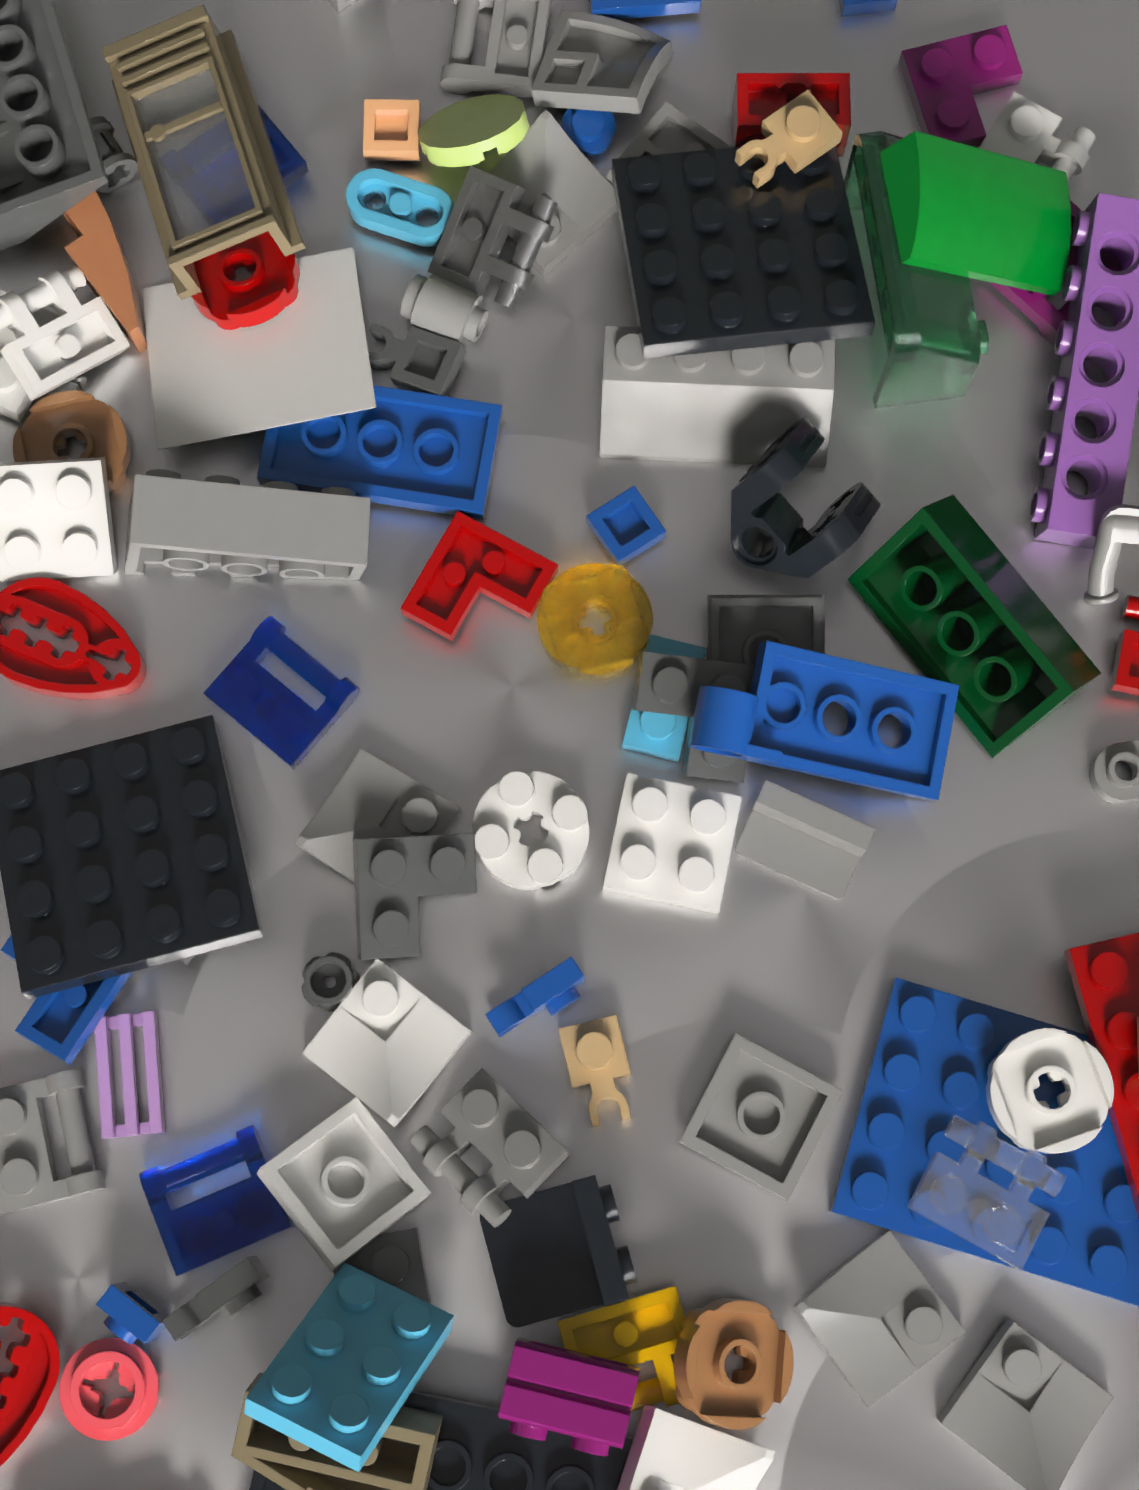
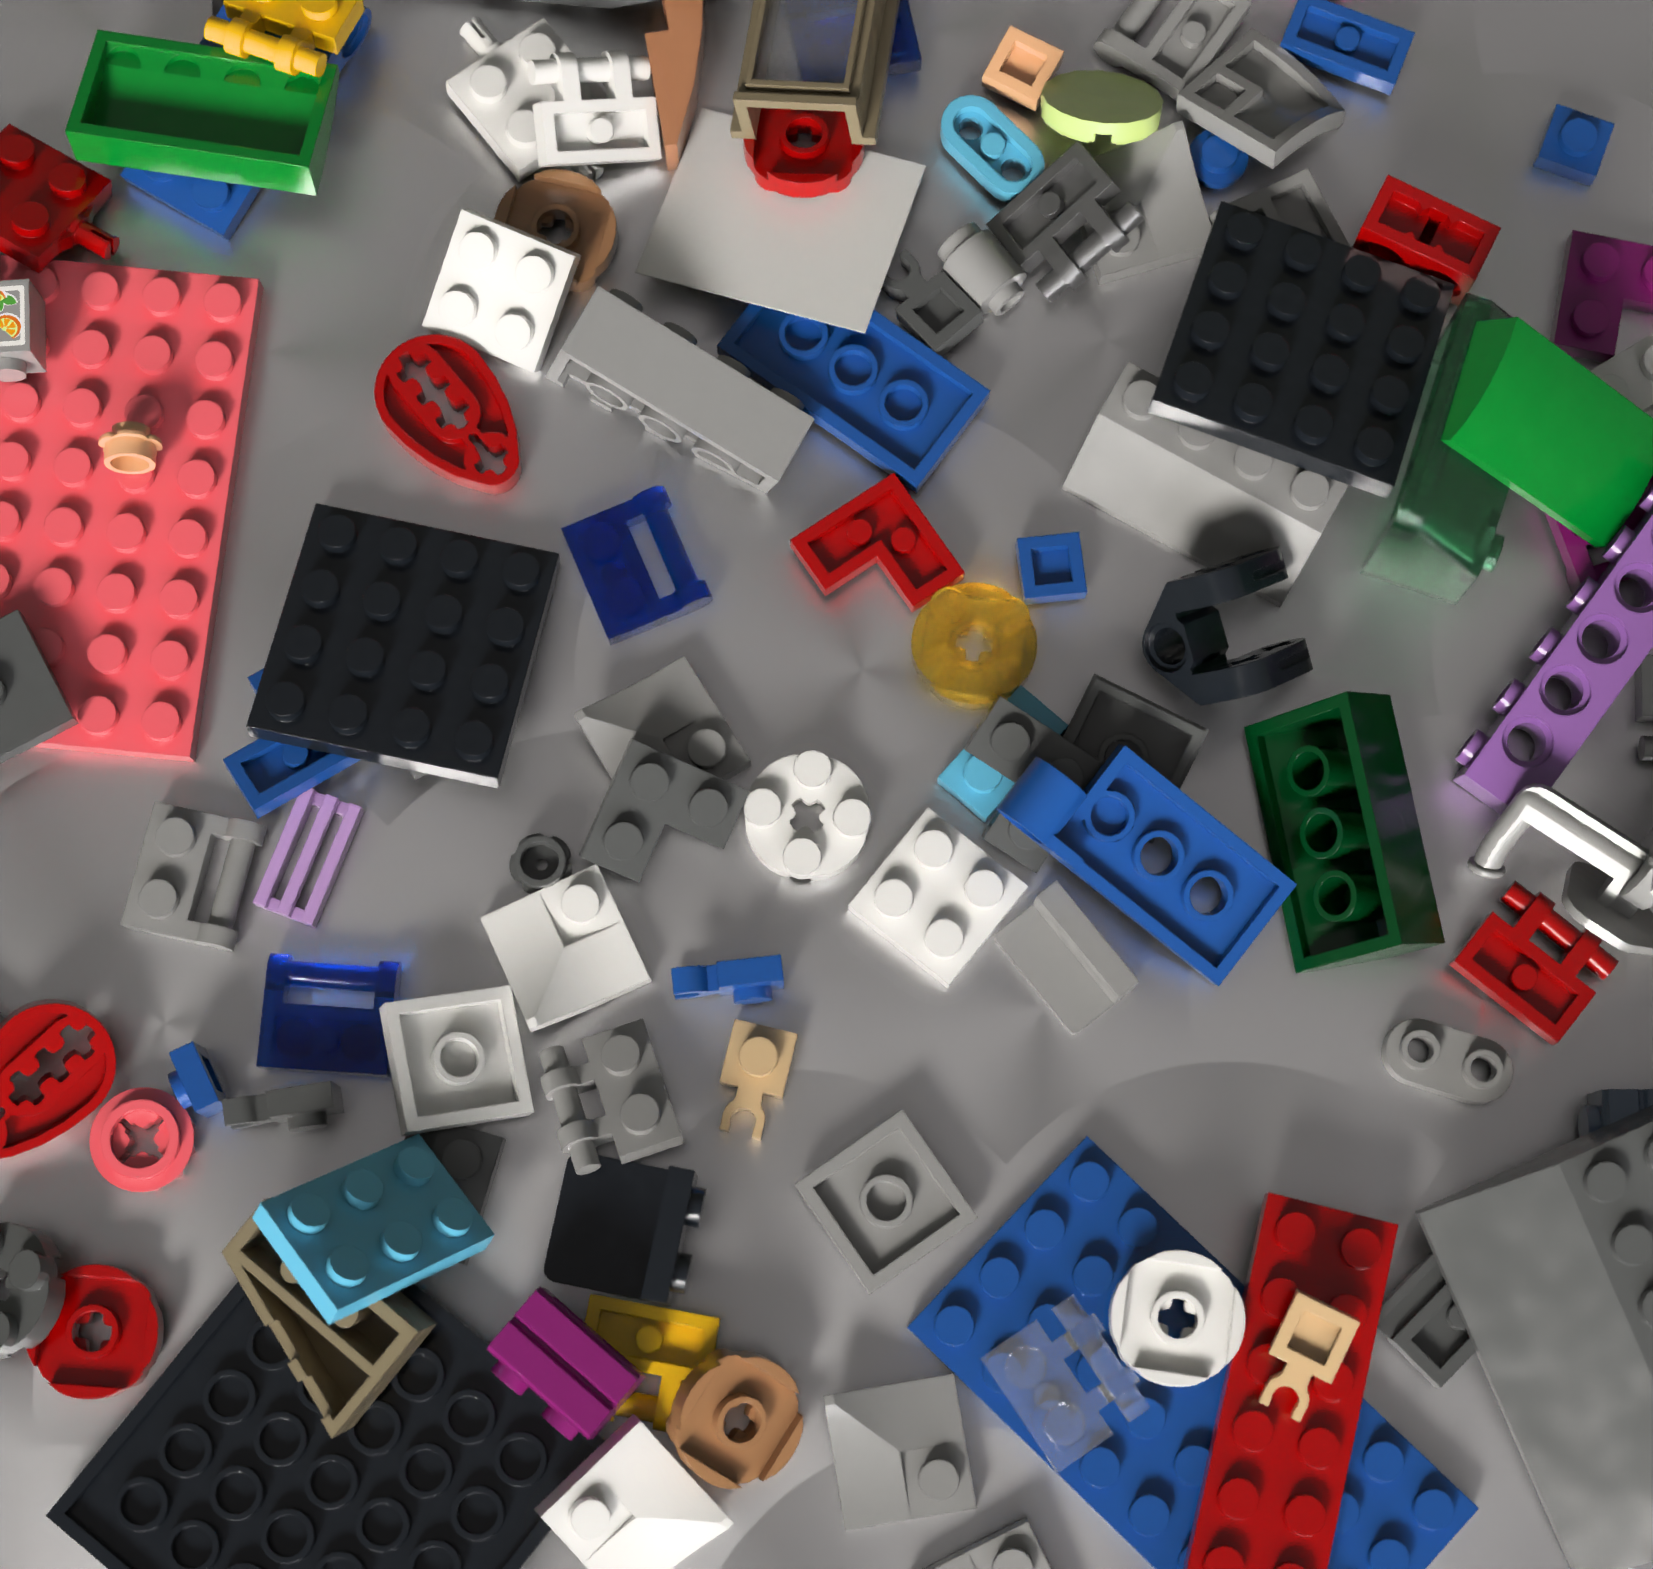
camera: 25 degrees right, 0 degrees up
tan plate [735,90,843,188] -> none

